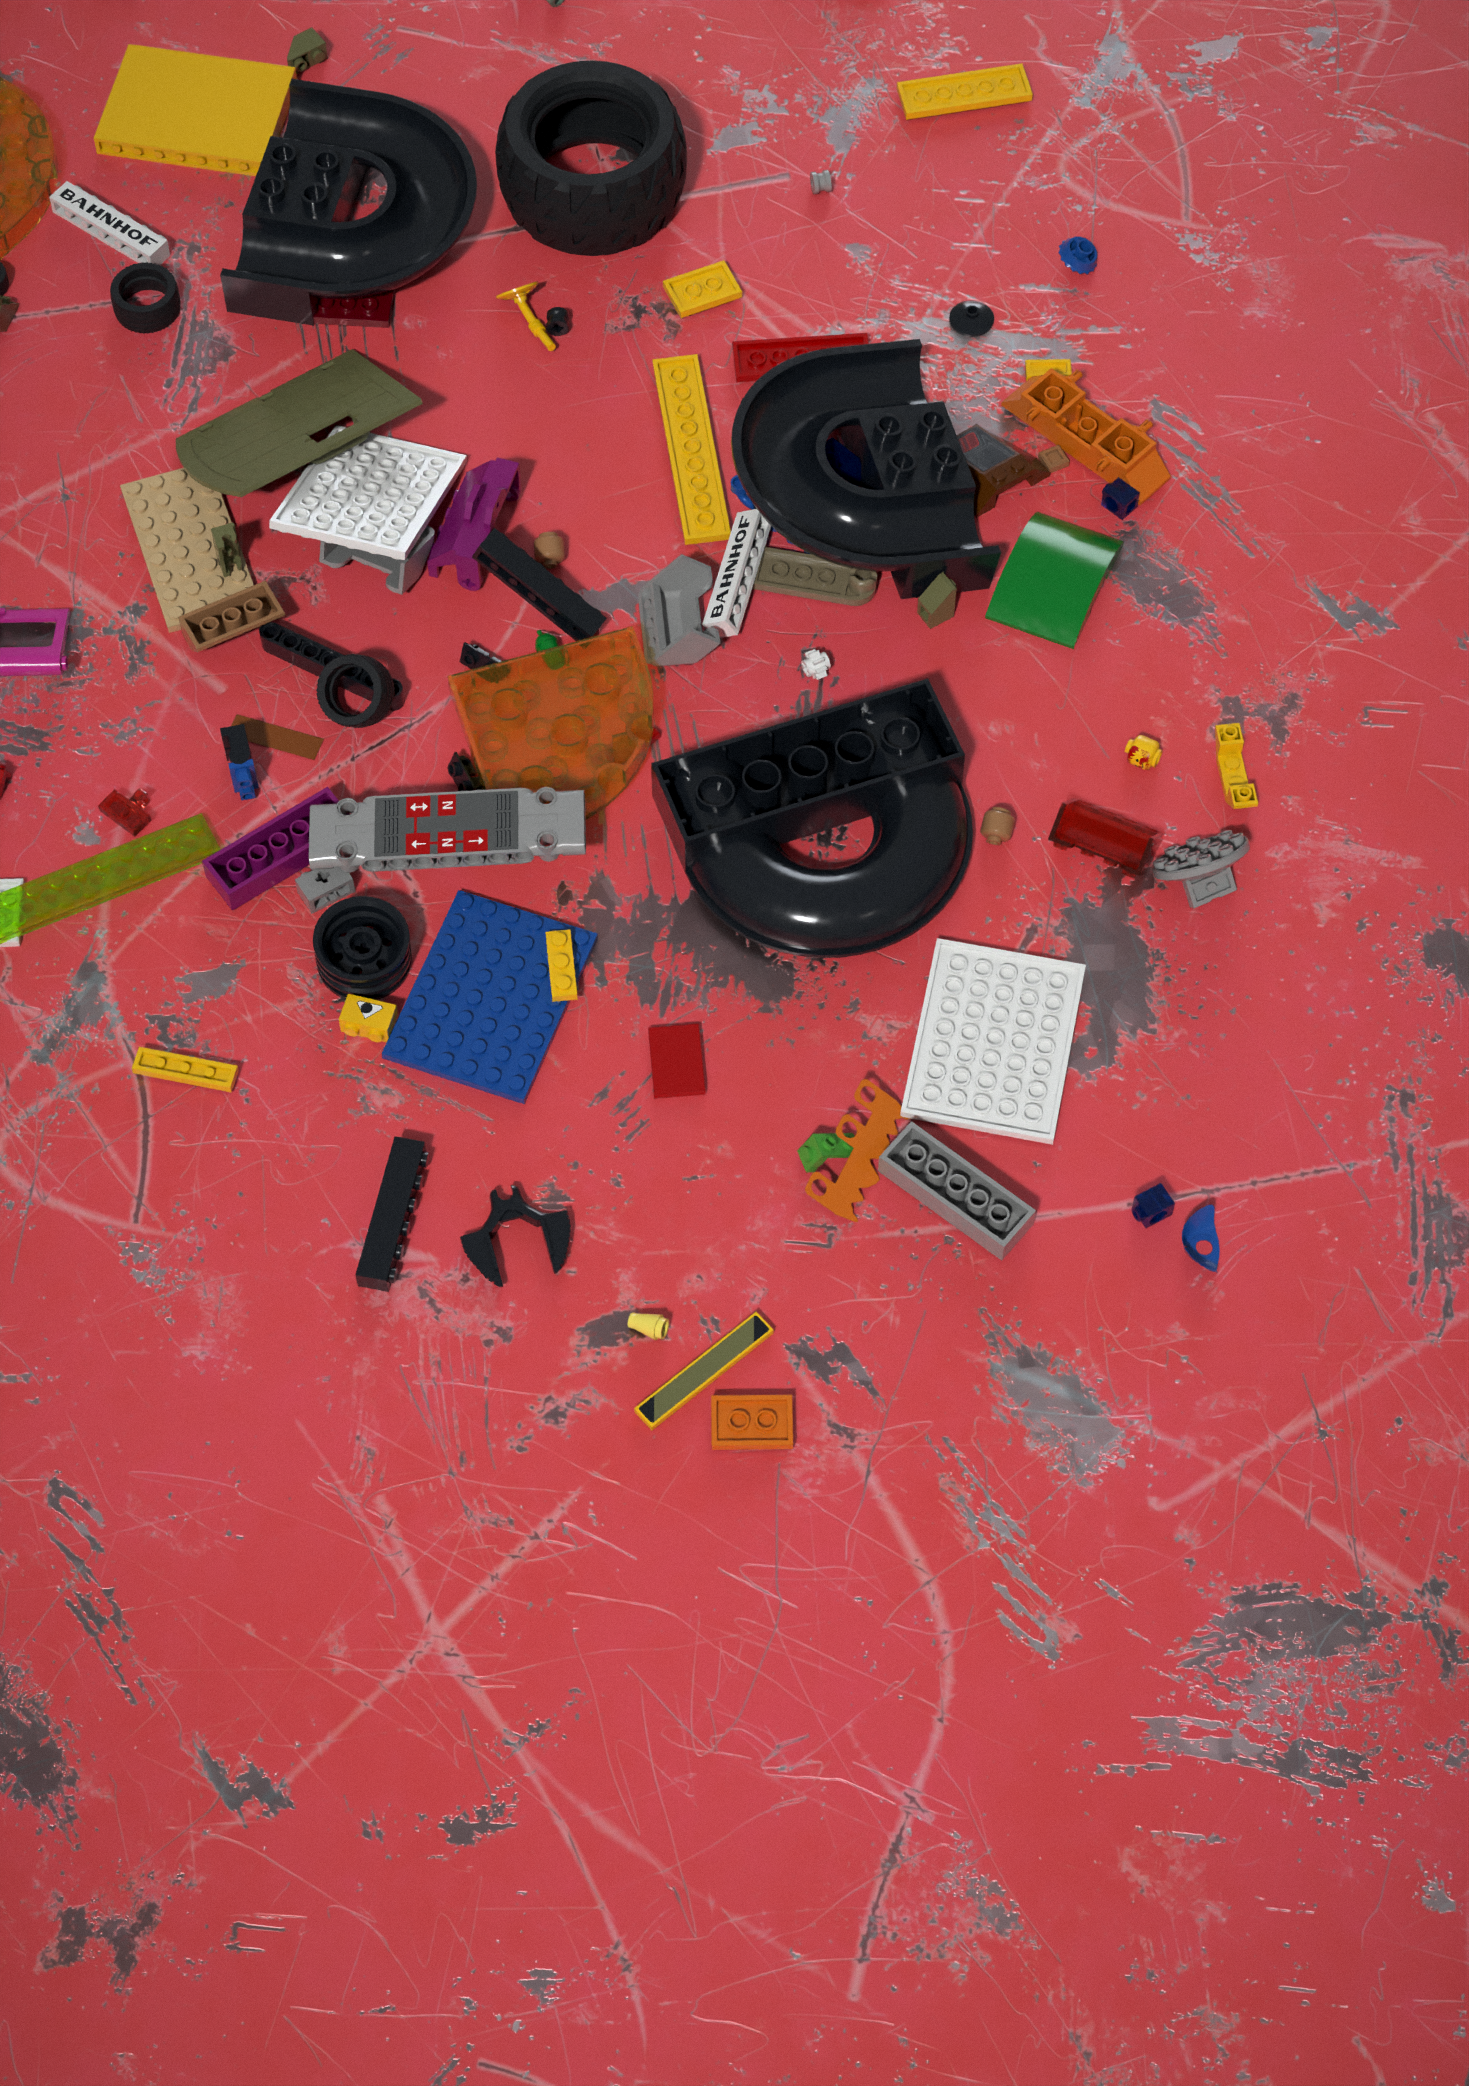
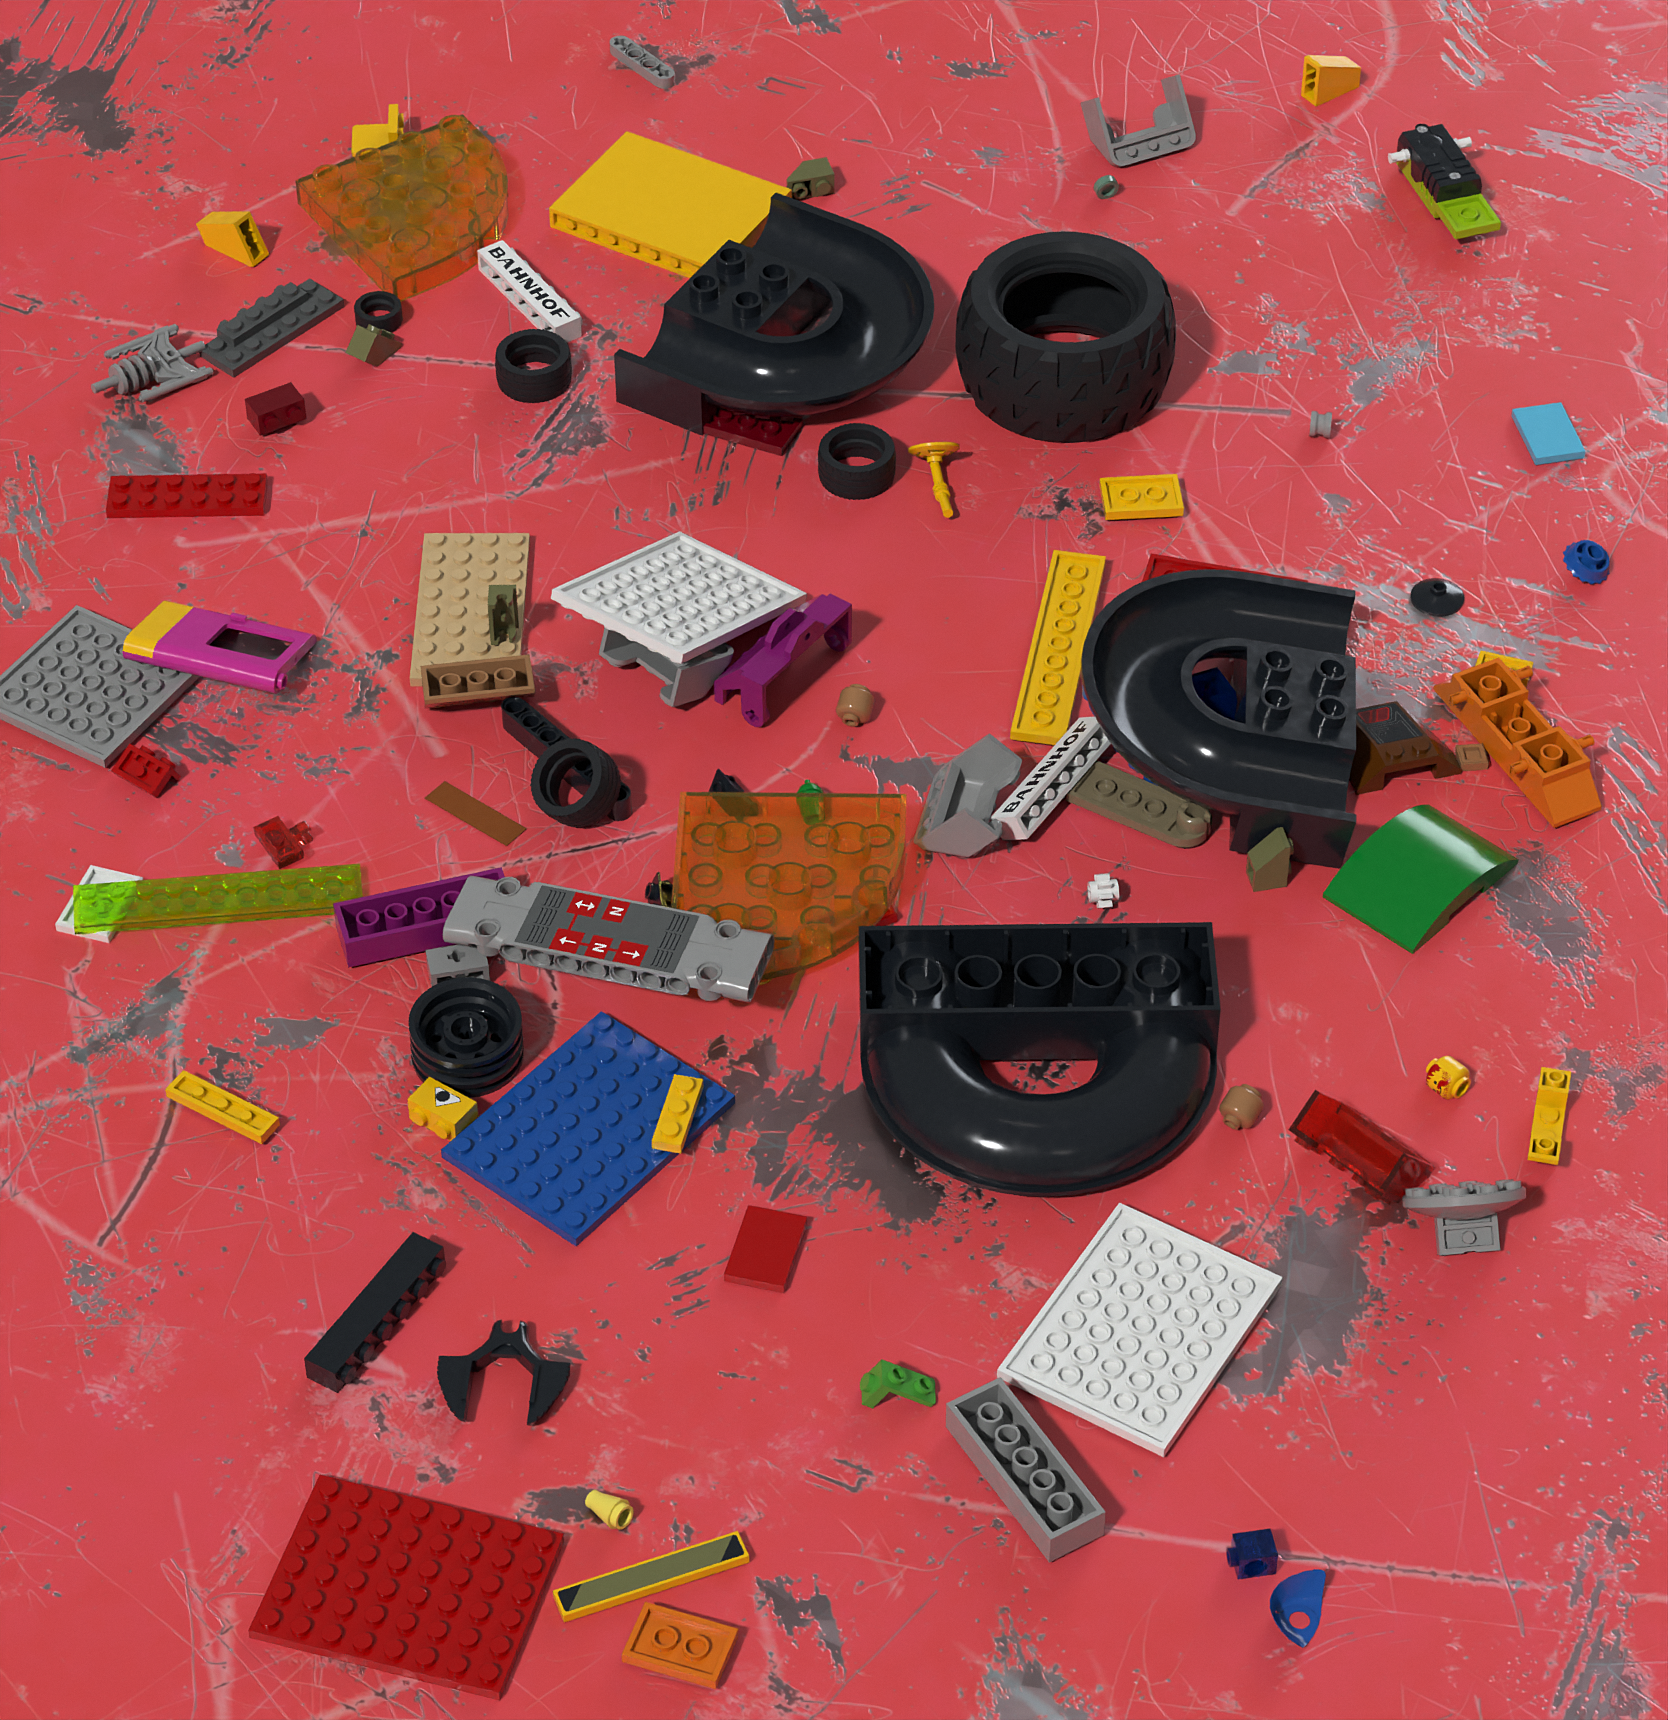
camera: 20 degrees right, 15 degrees down
olive door [176,349,423,497] -> none
hips [220,724,259,800] -> none
black brick [472,528,607,647] -> none
black wheel [546,307,569,336] -> none
orange piece [805,1079,911,1222] -> none
yellow plate [896,63,1033,120] -> none
clear blue brick [1101,477,1140,520] -> none
none -> red plate [248,1475,564,1701]
none -> black tyre [818,423,896,500]
none -> medium azure tile [1511,402,1586,465]

